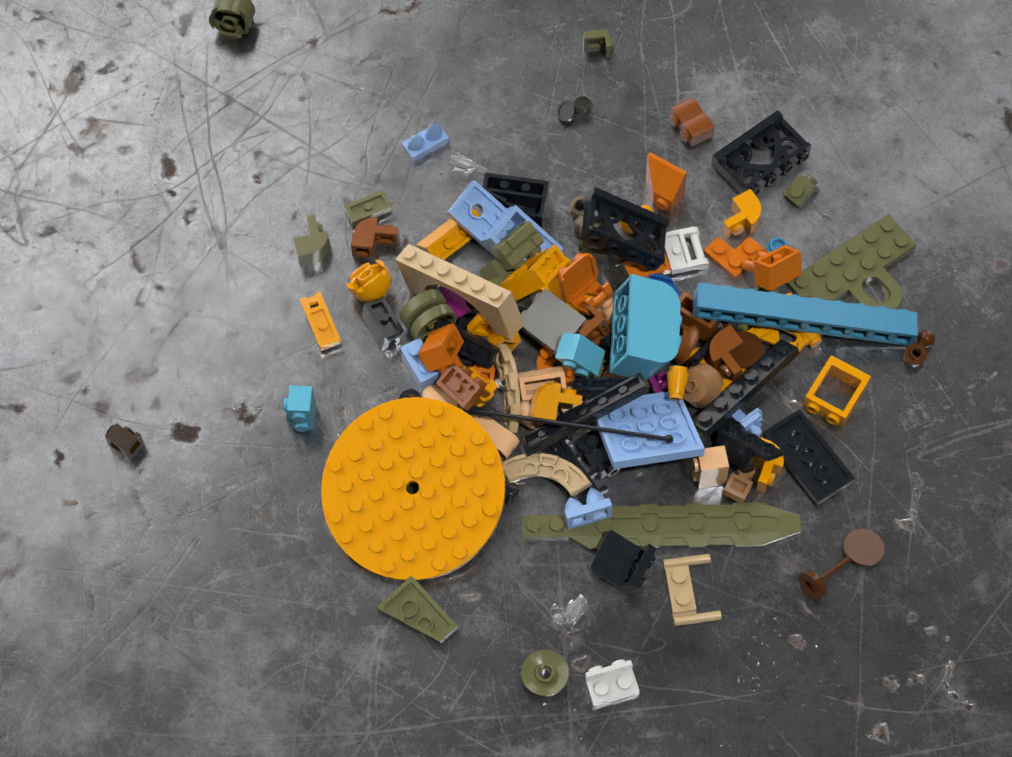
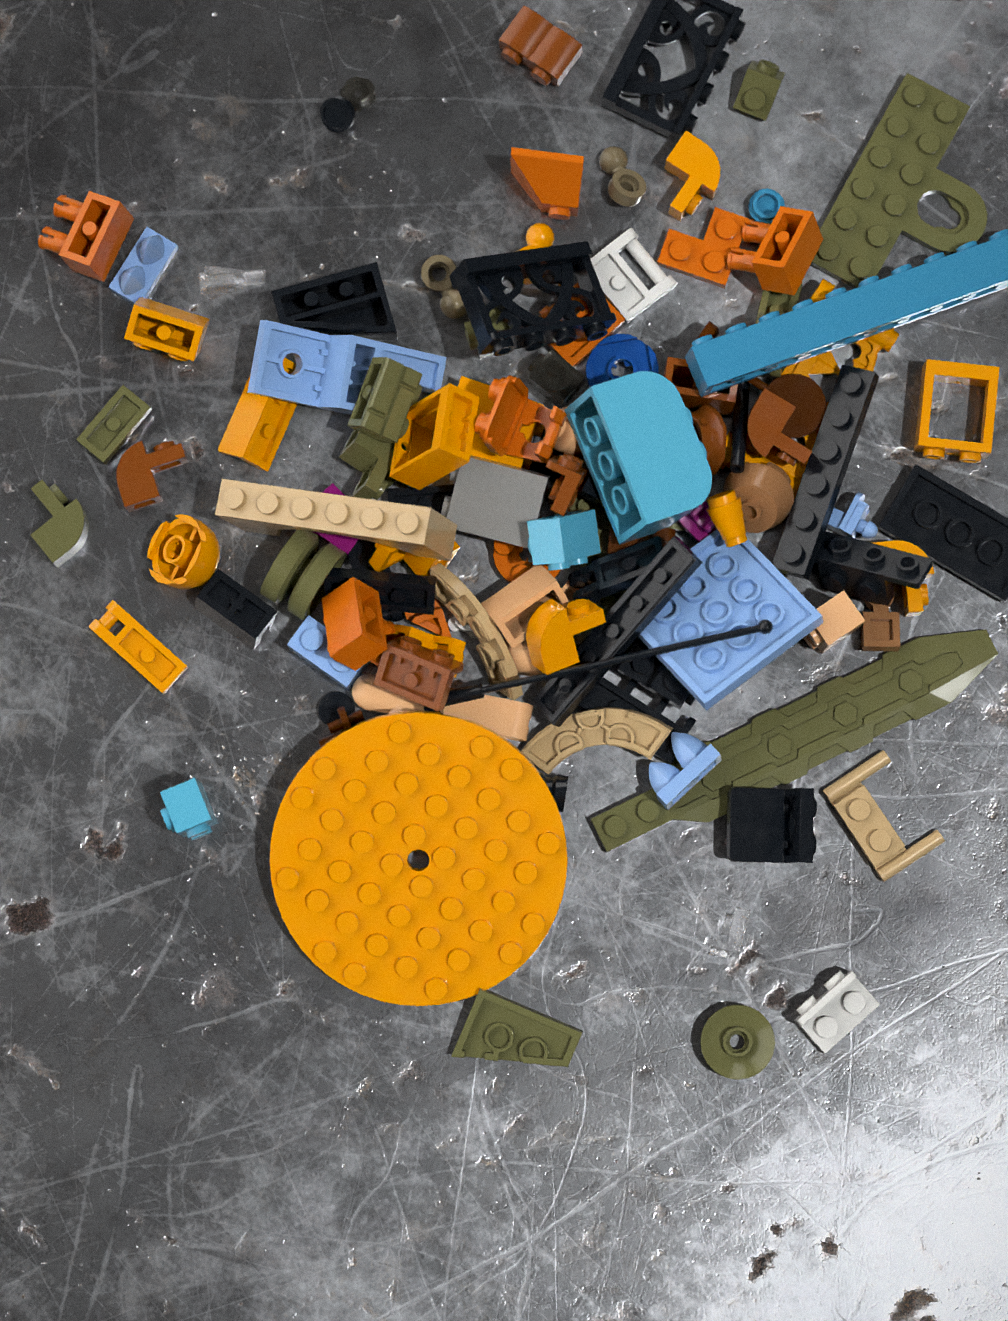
camera: 25 degrees left, 20 degrees up
none -> orange brick [38,191,134,282]
none -> light orange brick [124,297,210,361]
none -> dark tan plate [599,146,646,207]

